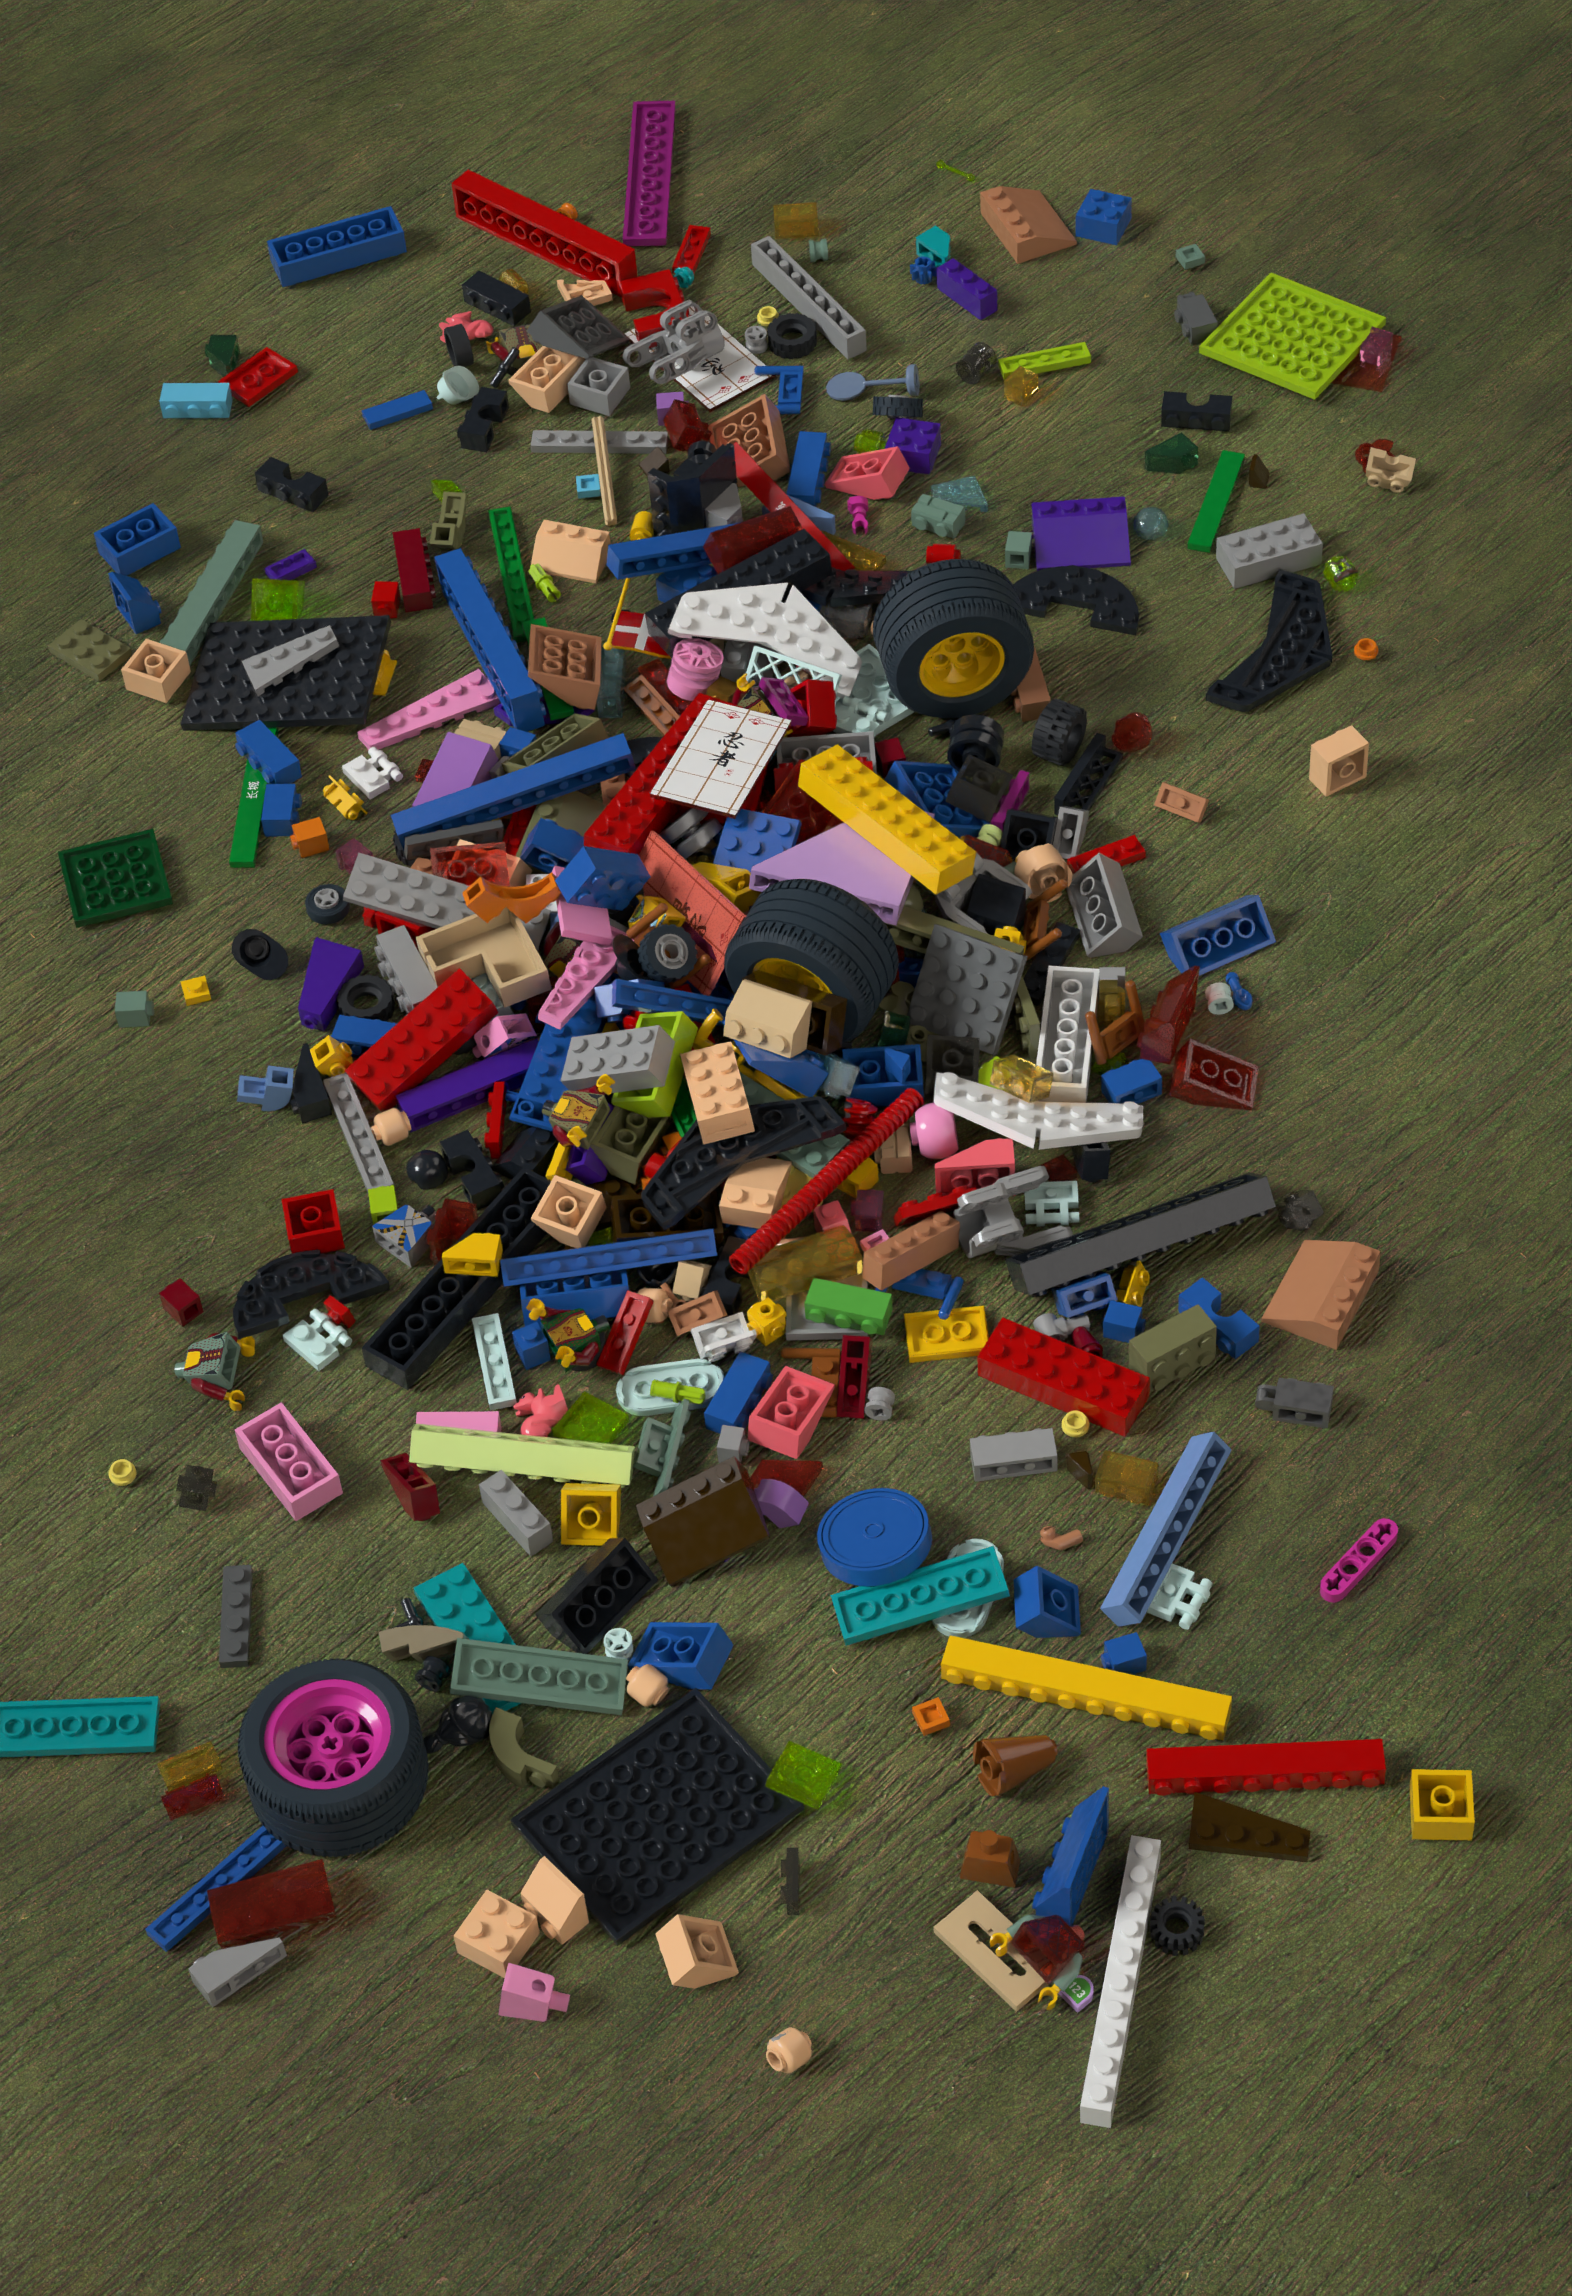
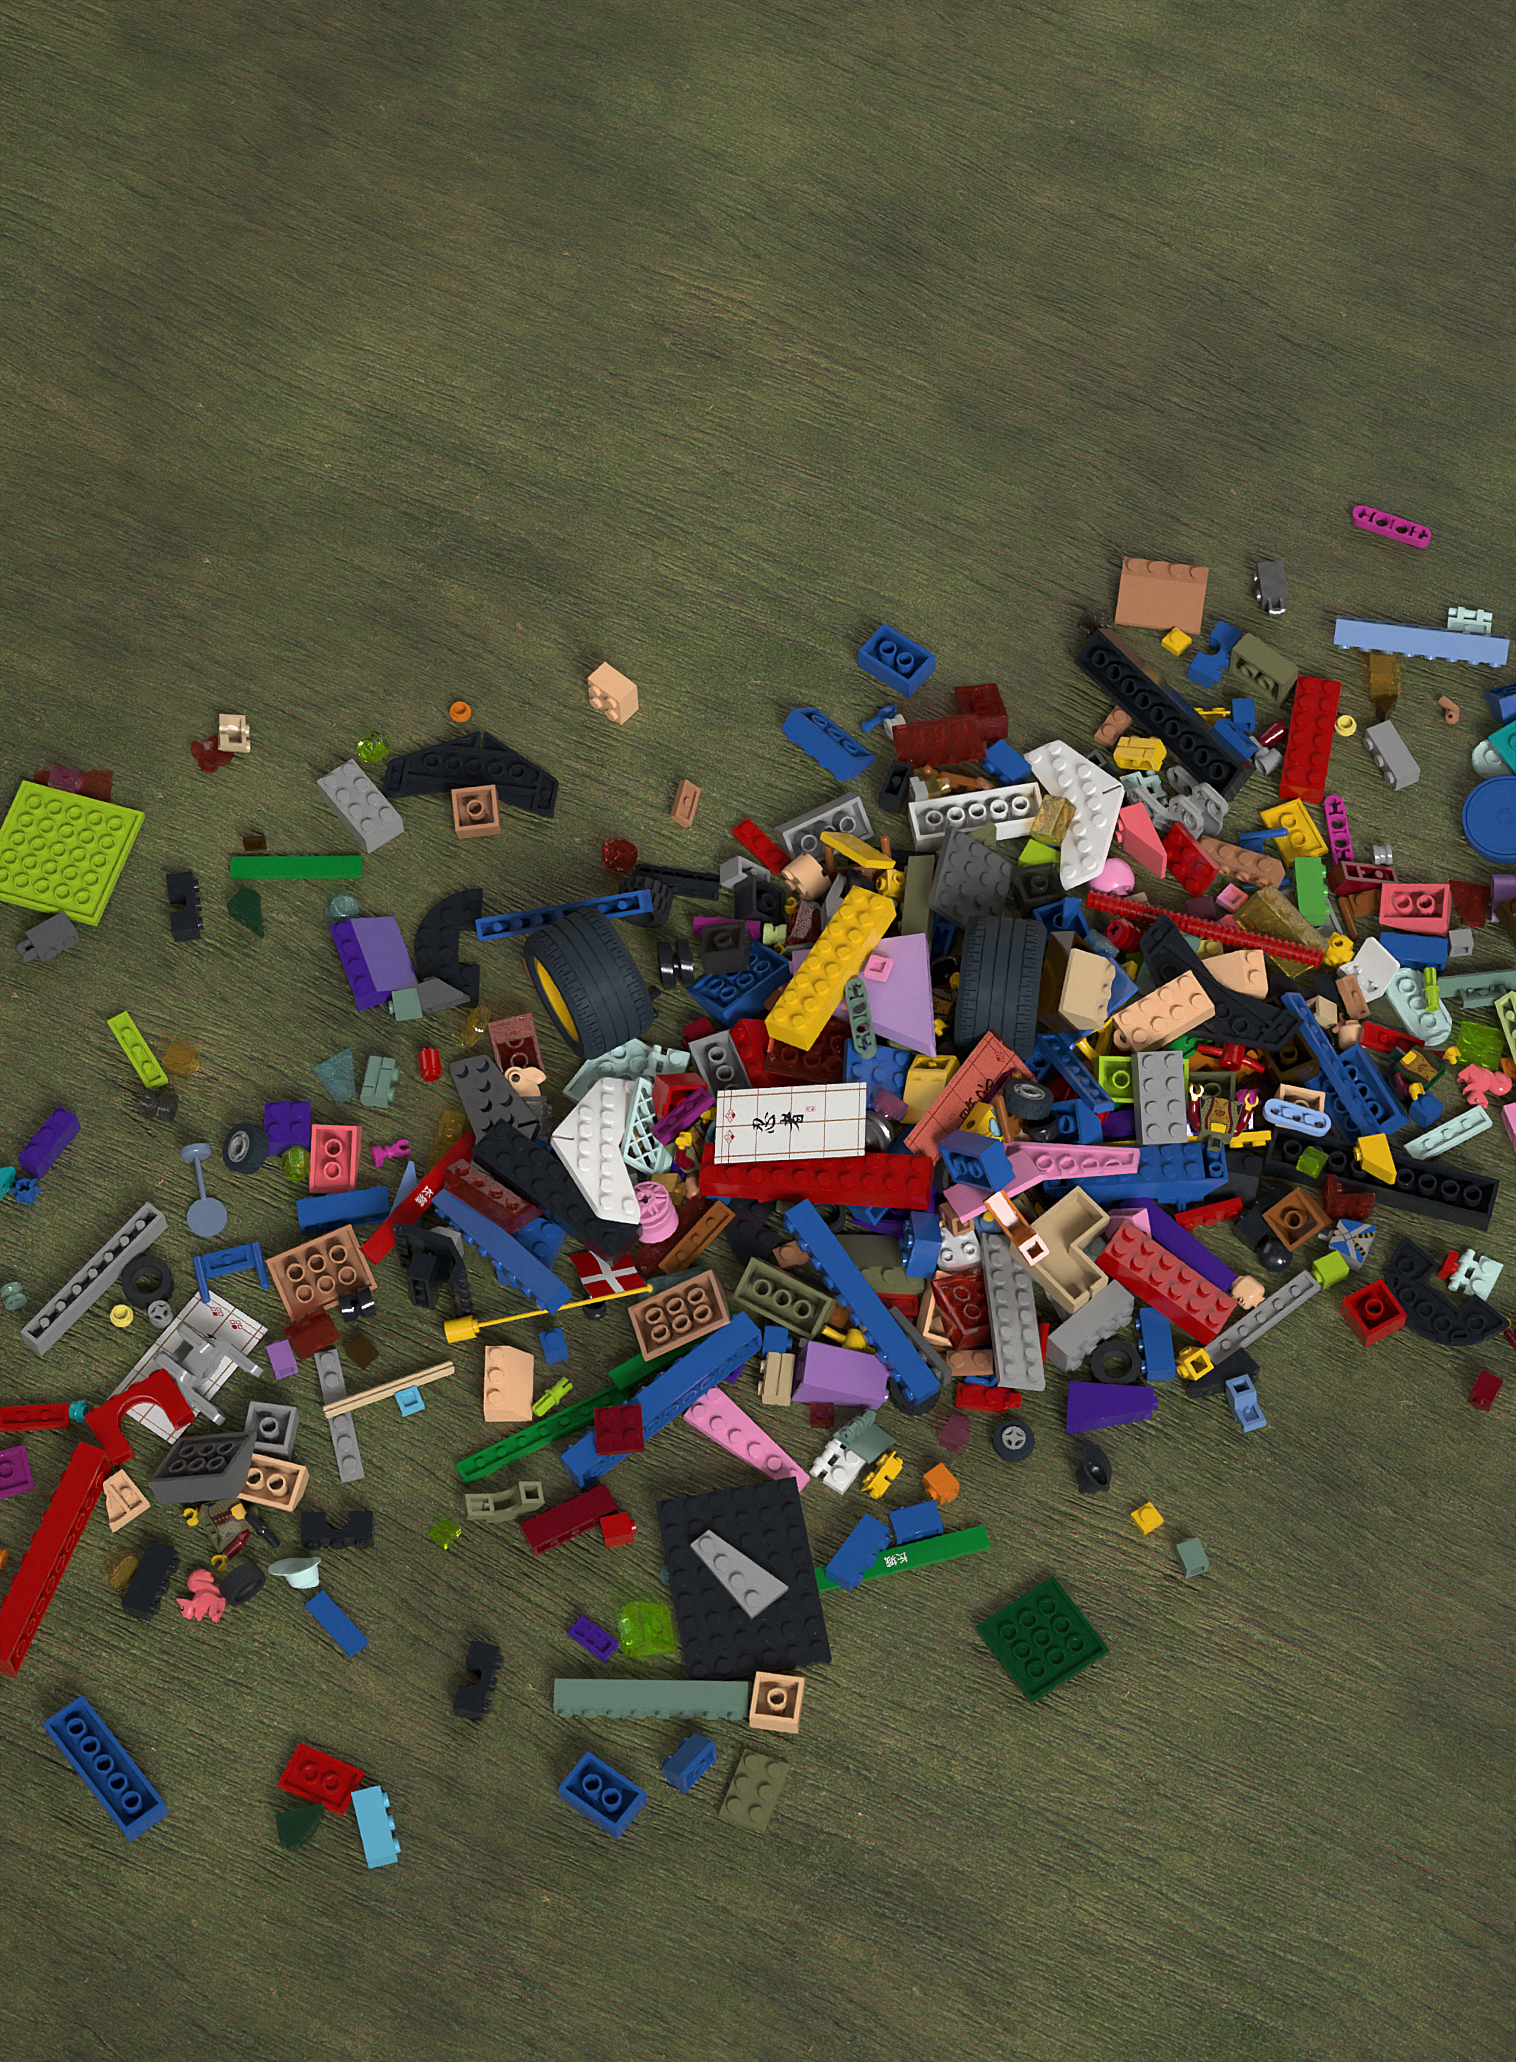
camera: 110 degrees left, 10 degrees up
none -> dark grey slope [416,977,471,1014]
none -> nougat brick [451,785,502,839]
none -> blue brick [475,889,653,942]
none -> blue brick [538,1327,569,1365]
none -> dark red plate [594,1404,645,1456]
none -> yellow tile [820,831,896,869]
none -> sand green hinge [833,1409,896,1464]
none -> sand green beam [845,978,877,1059]
none -> blue brick [858,623,935,699]
none -> bright pink plate [863,955,894,982]
none -> clear pink brick [869,1087,909,1121]
none -> black brick [879,759,914,814]
none -> nougat plate [1094,705,1134,750]
none -> yellow brick [1113,735,1167,771]
none -> yellow plate [1161,627,1192,657]
none -> dark pink piece [1235,1089,1261,1107]
none -> light blue plate [1262,1098,1331,1137]
none -> dark orange slope [1262,1187,1332,1252]
none -> clear neon green slope [1296,1146,1329,1178]
none -> dark pink beam [1323,795,1354,867]

